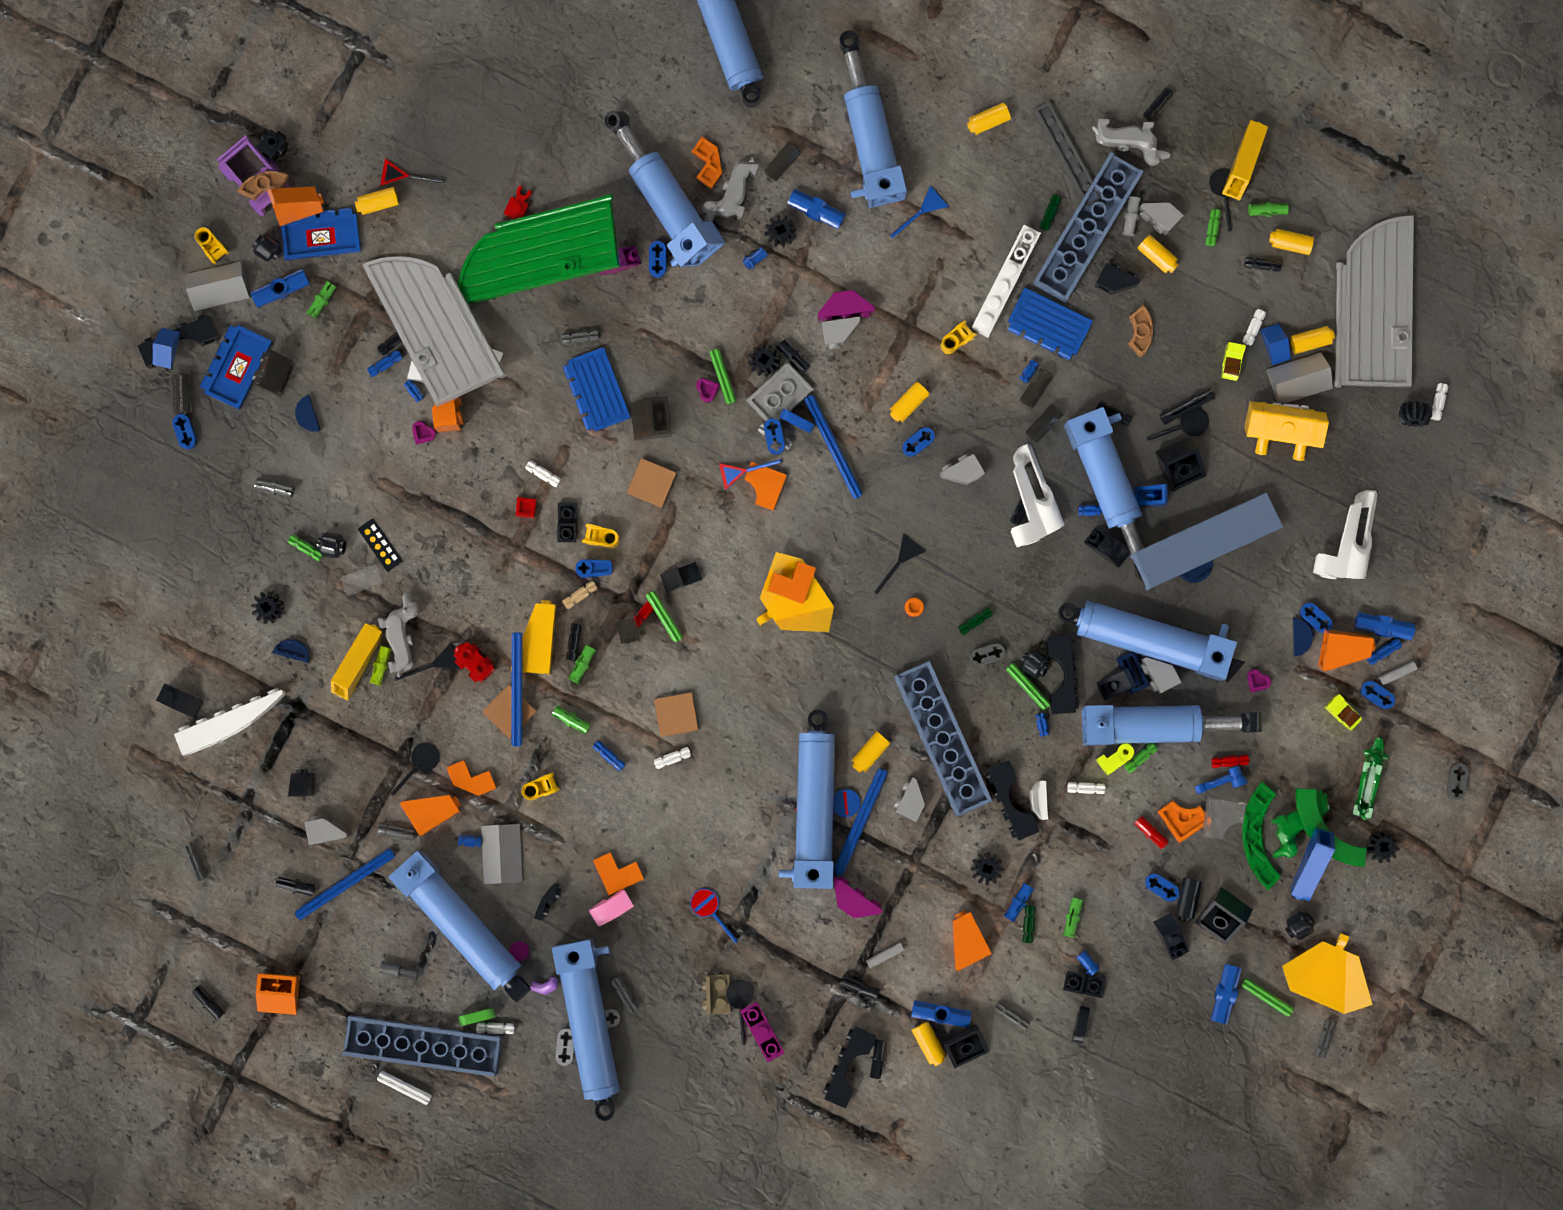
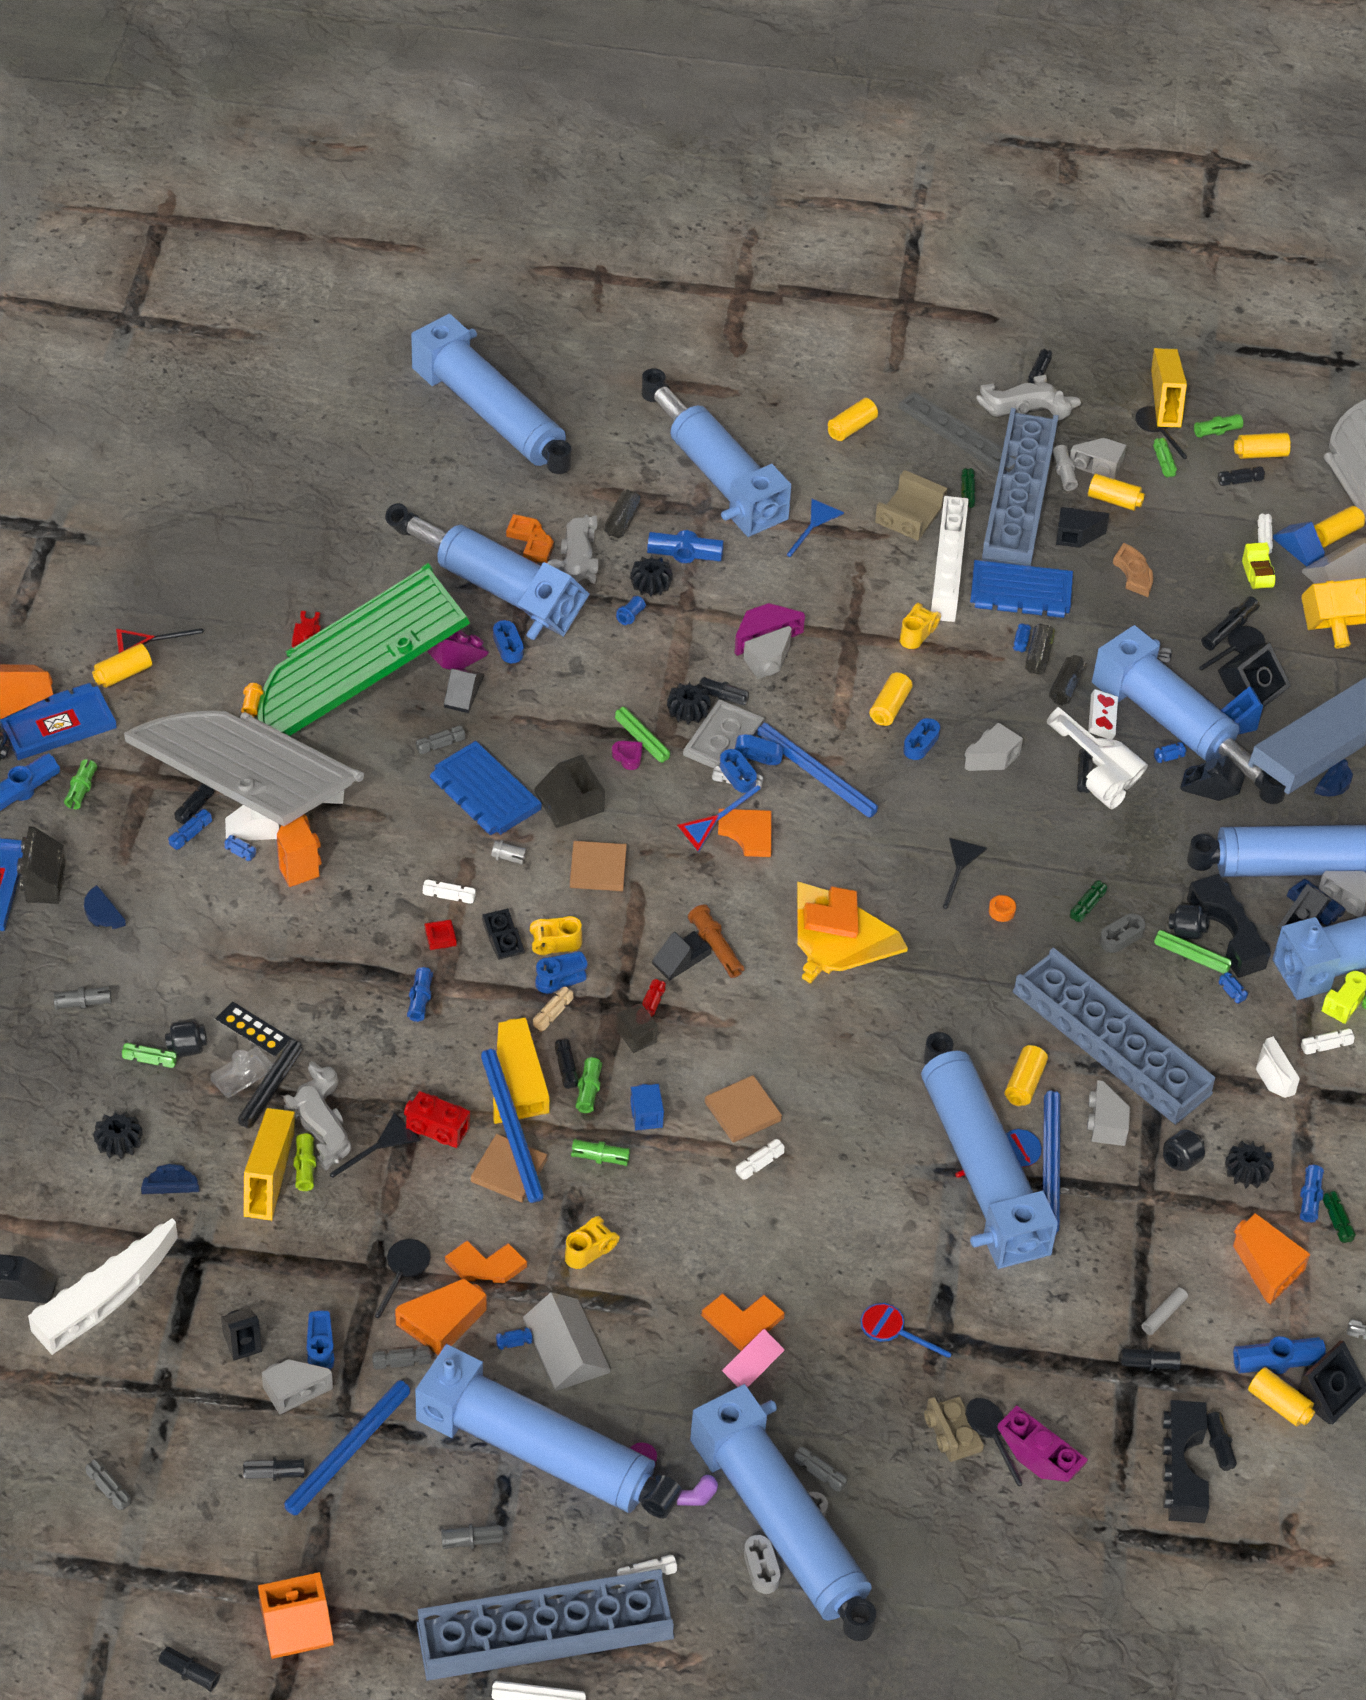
camera: 25 degrees left, 35 degrees down
magenta tile [412,421,436,445] -> none
bright green beam [458,1008,496,1026] -> none
black slope [534,883,562,920] -> none
blue axle [593,740,625,771] -> none
bright green axle [646,590,683,642] -> none
magenta slope [833,876,883,918] -> none
black arch [985,761,1040,841] -> none
none -> black axle [238,1039,302,1129]
none -> light orange pin [241,683,264,717]
none -> blue piece [306,1311,335,1370]
none -> blue pin [407,967,433,1022]
none -> slope [444,668,484,713]
none -> light grey pin [491,840,527,865]
none -> blue brick [630,1084,664,1131]
none -> dark orange pin [688,904,745,978]
none -> dark tan panel [875,470,948,541]
none -> white tile [1088,689,1118,740]
none -> black head [1163,1129,1205,1171]

